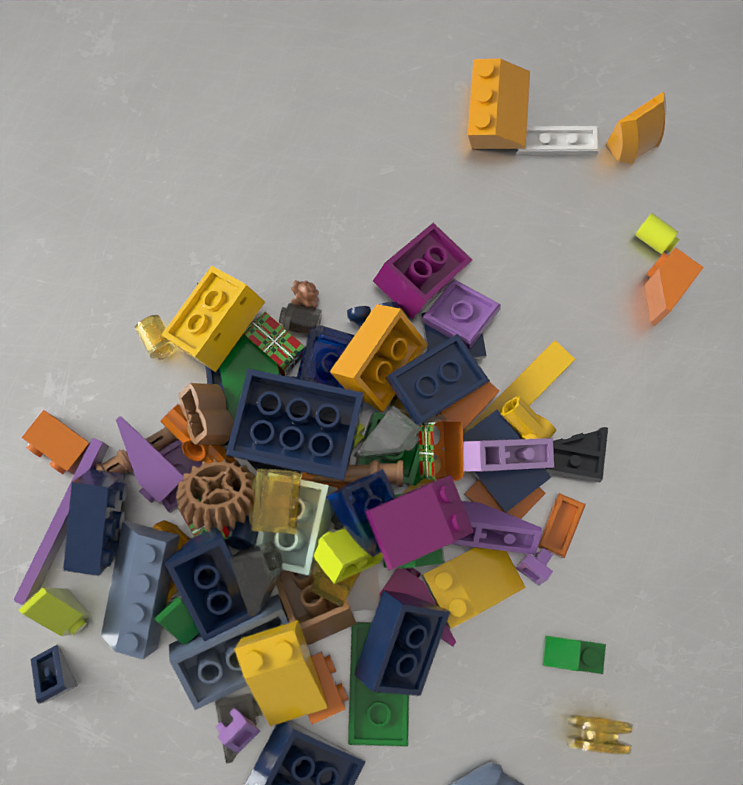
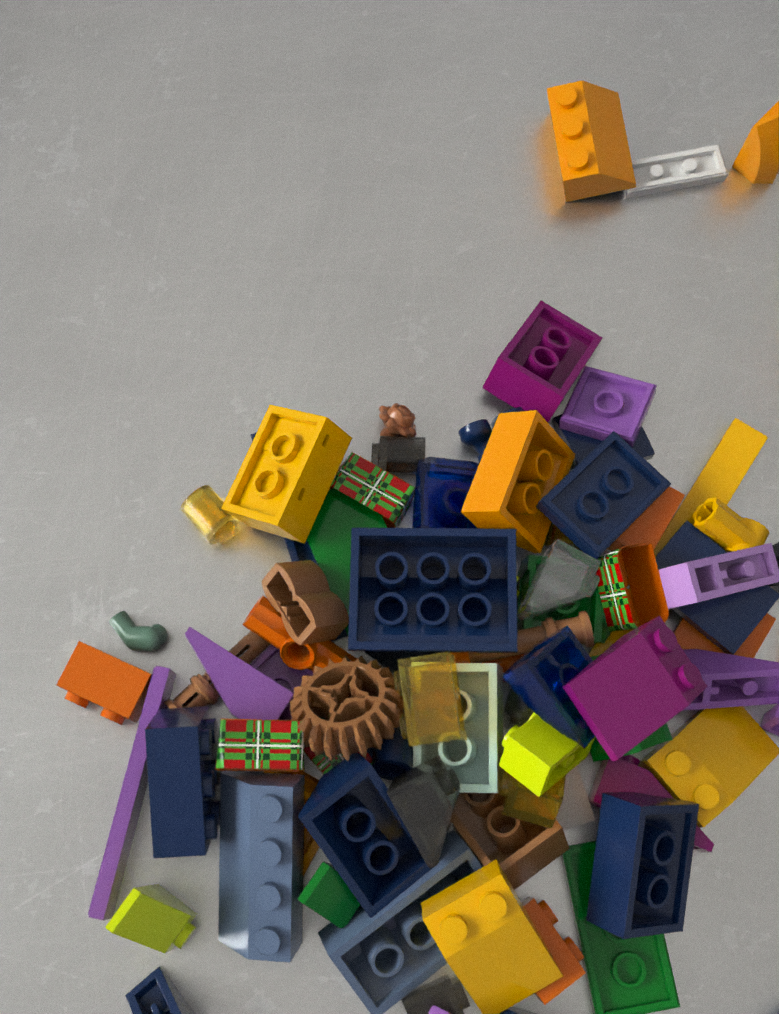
camera: 10 degrees left, 5 degrees down
none -> sand green arm [109,611,168,651]
none -> piece [215,719,305,772]

